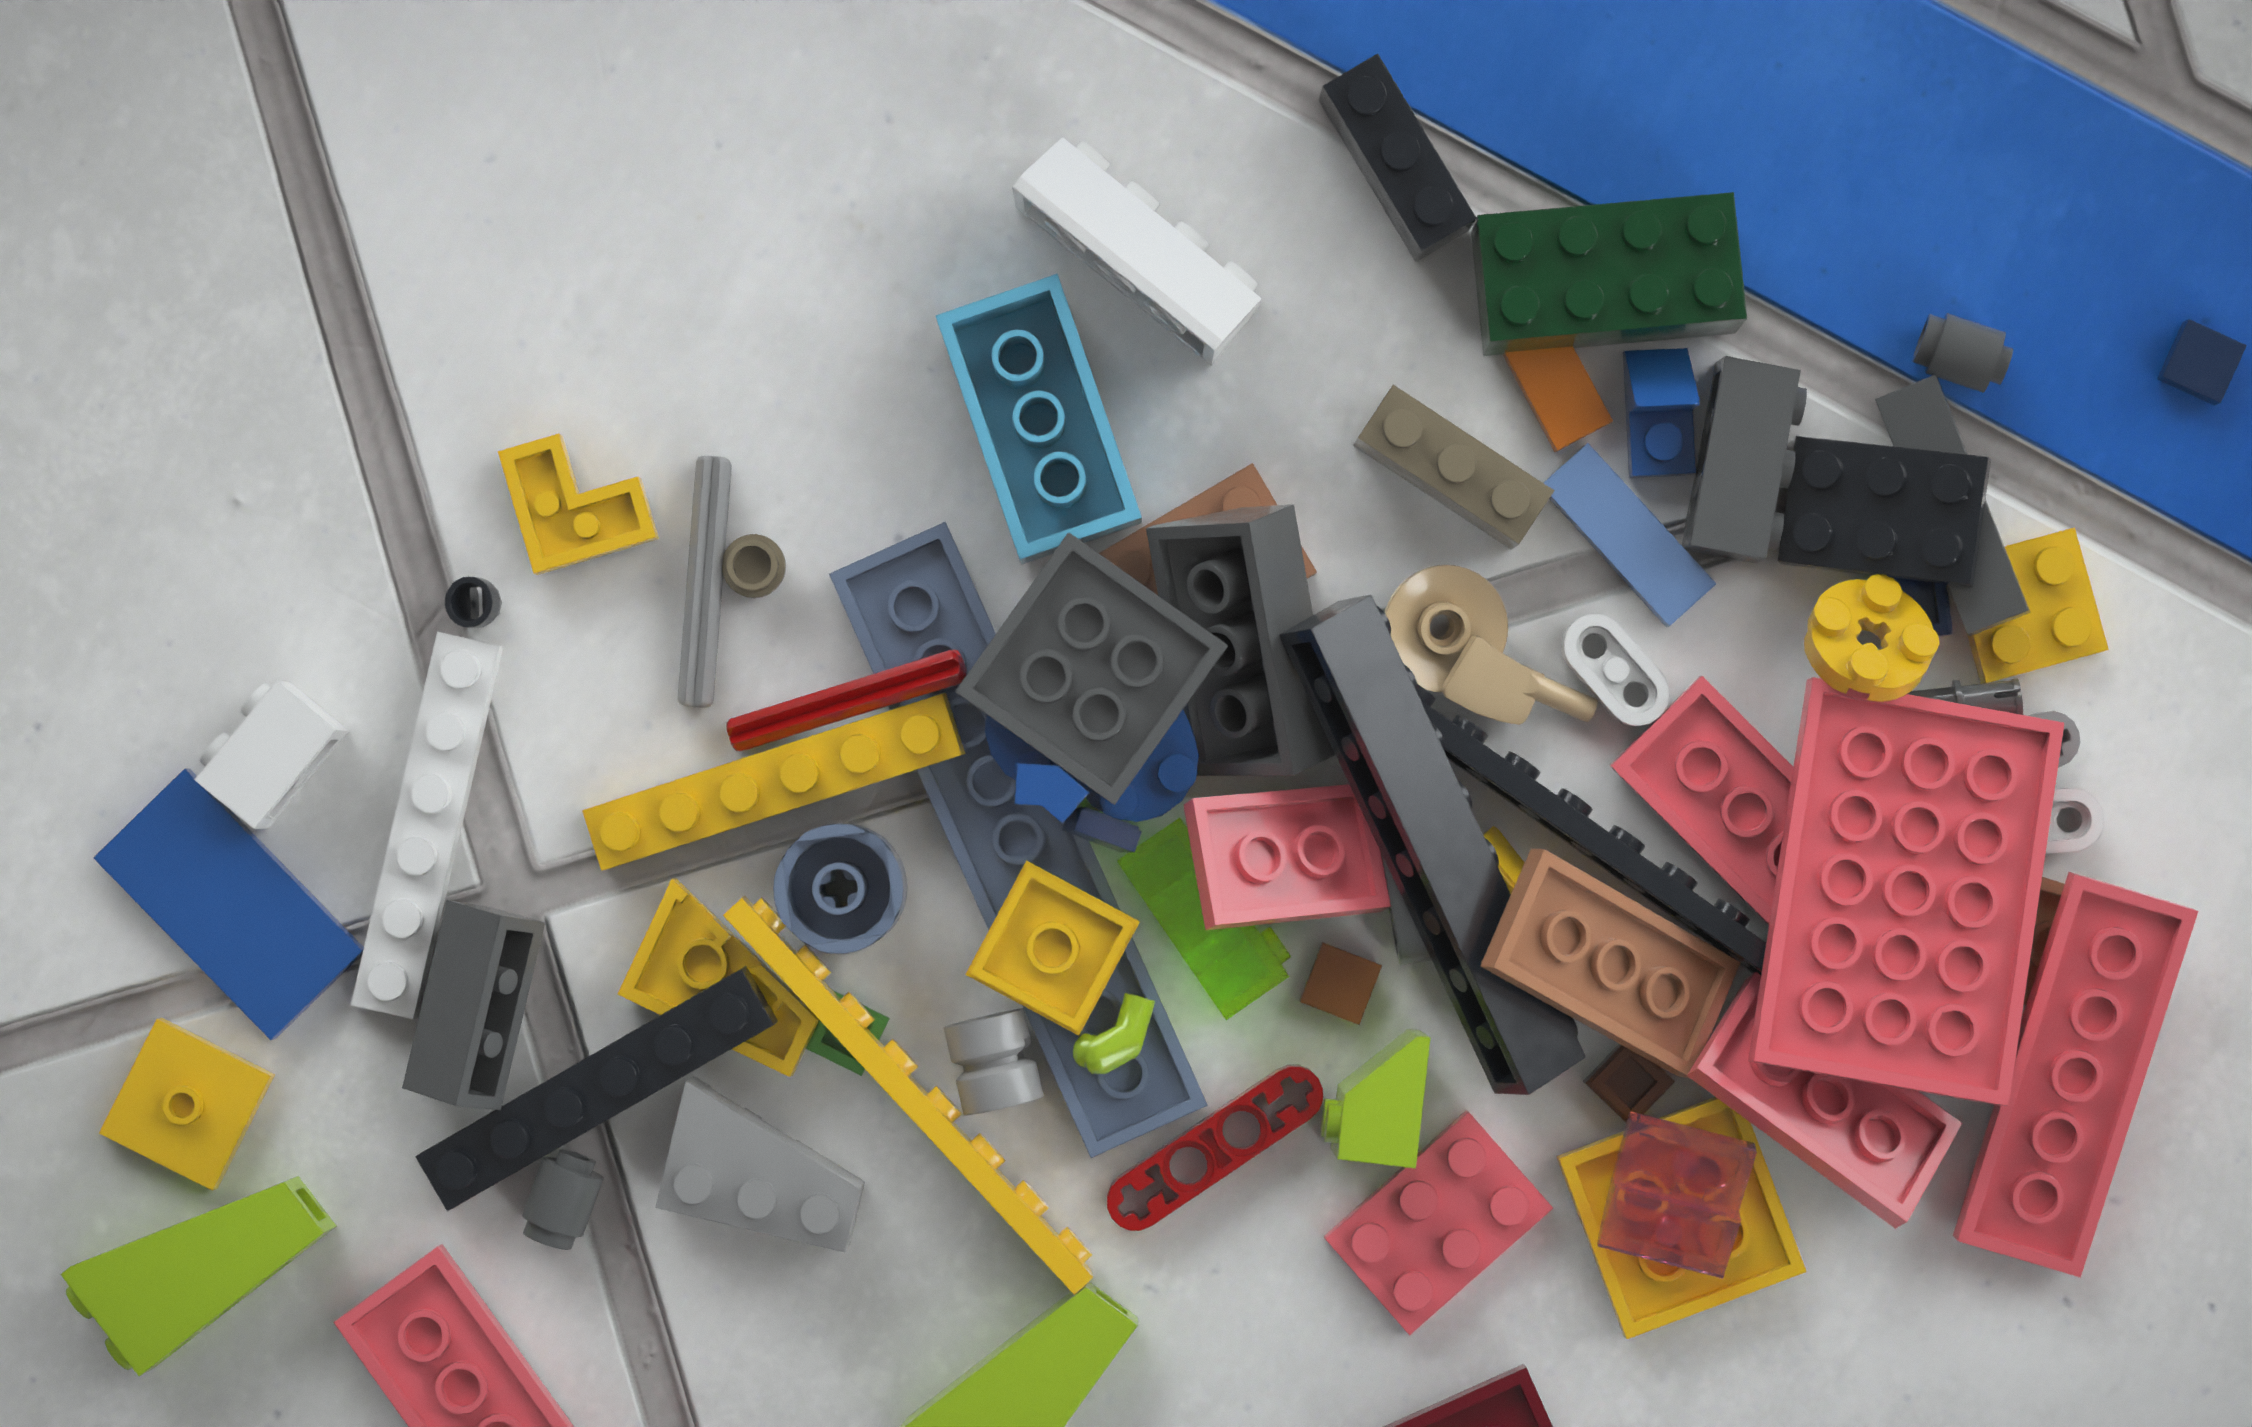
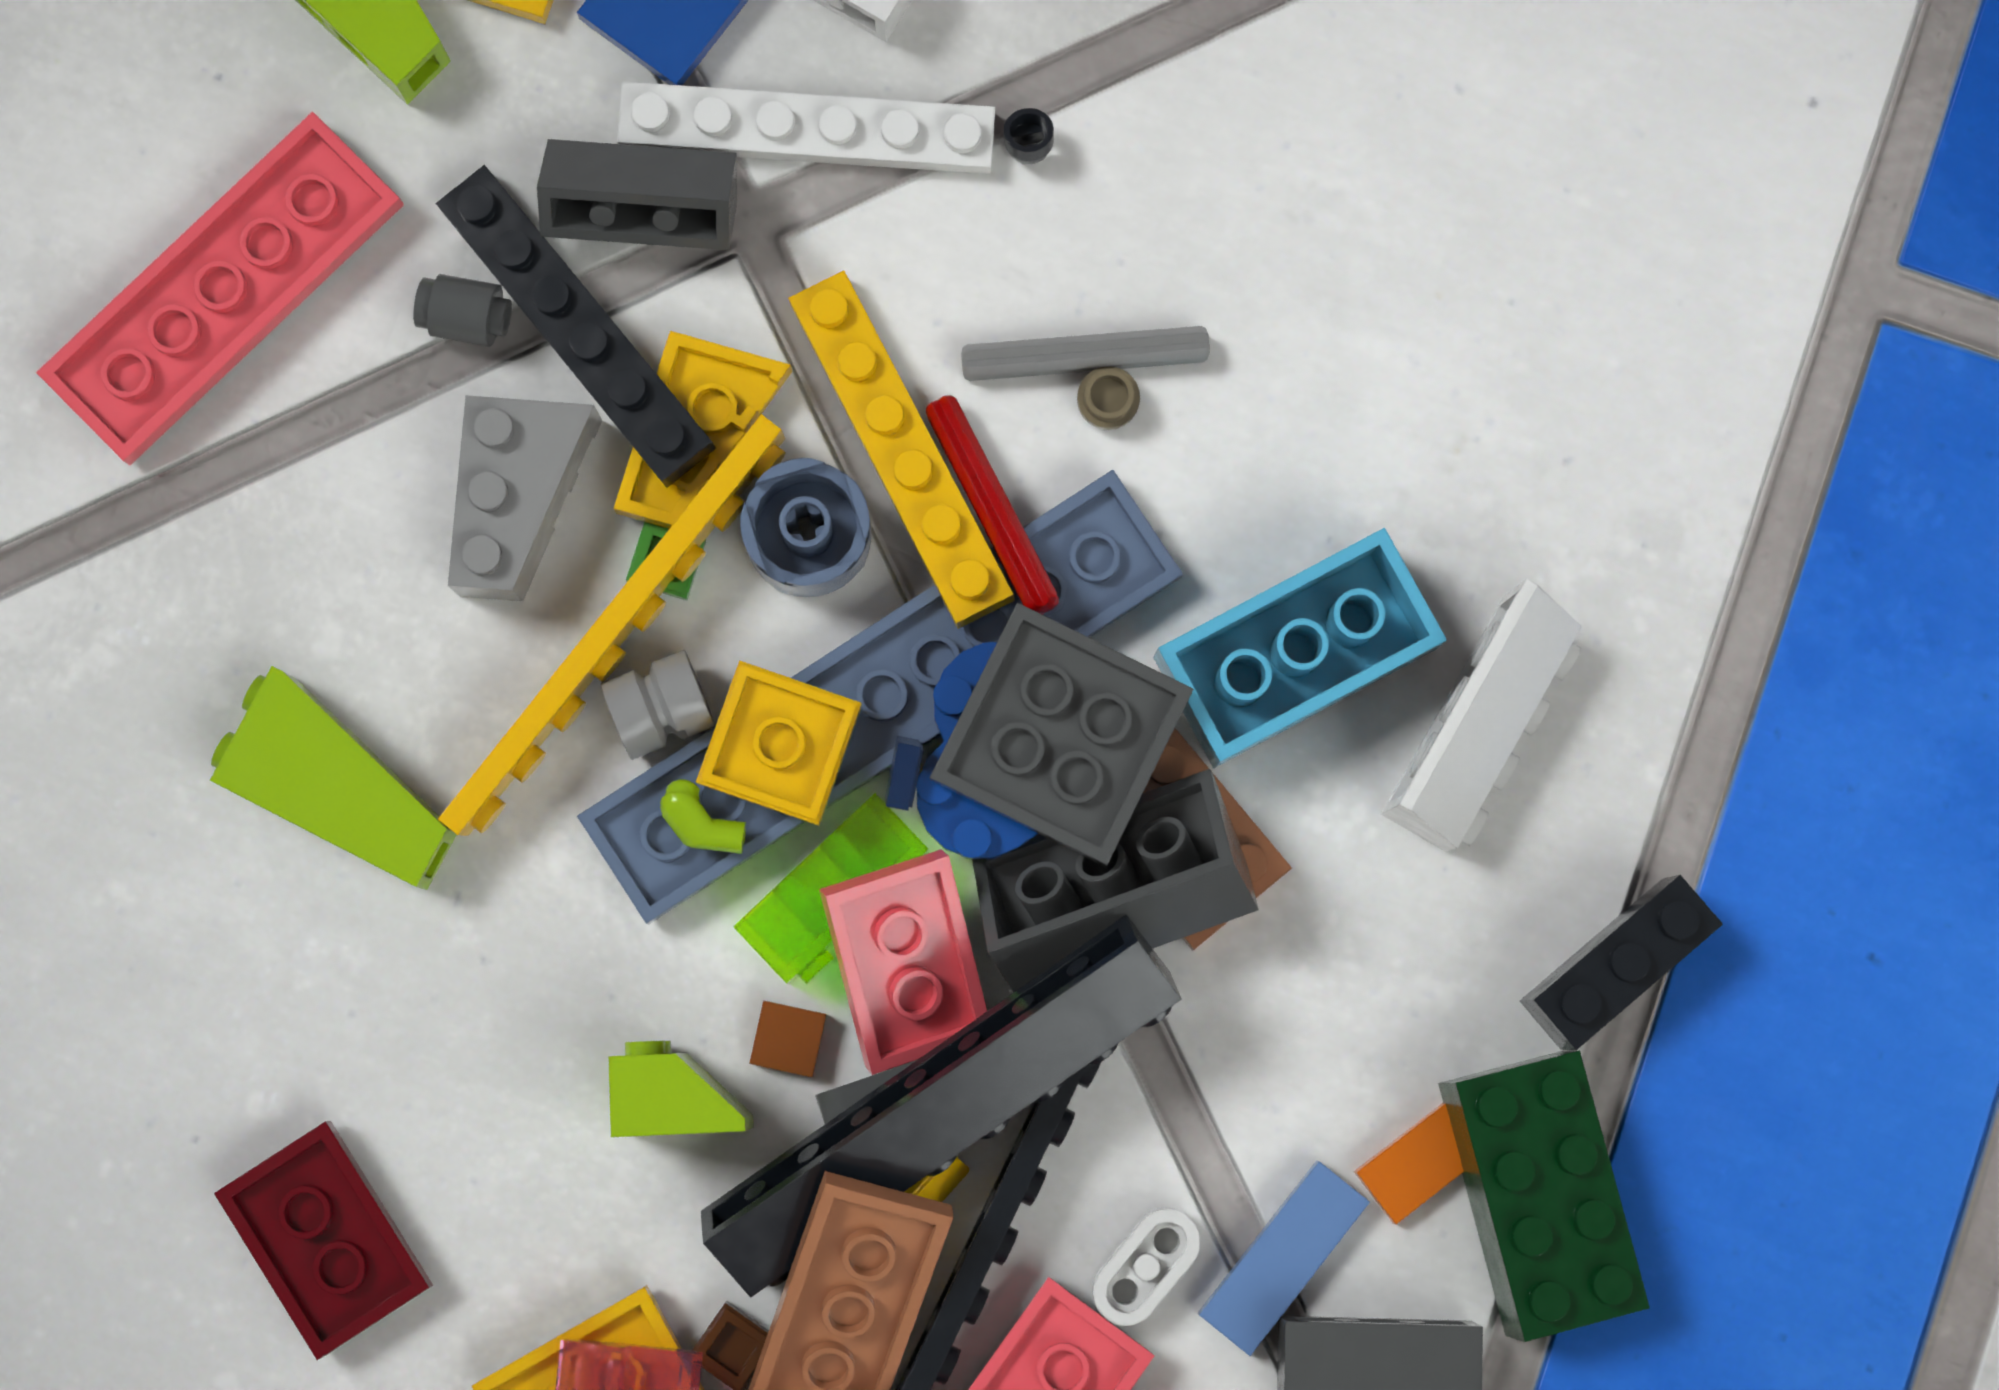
camera: 75 degrees right, 5 degrees down
yellow plate [498,433,659,575] -> none
blue piece [1015,763,1089,823] -> none
red beam [1107,1064,1323,1231] -> none
coral plate [1324,1110,1553,1335] -> none
dark tan brick [1353,384,1555,550] -> none
tan dish [1384,565,1508,692] -> none
tan piece [1442,635,1598,725] -> none
blue slope [1623,348,1700,478] -> none

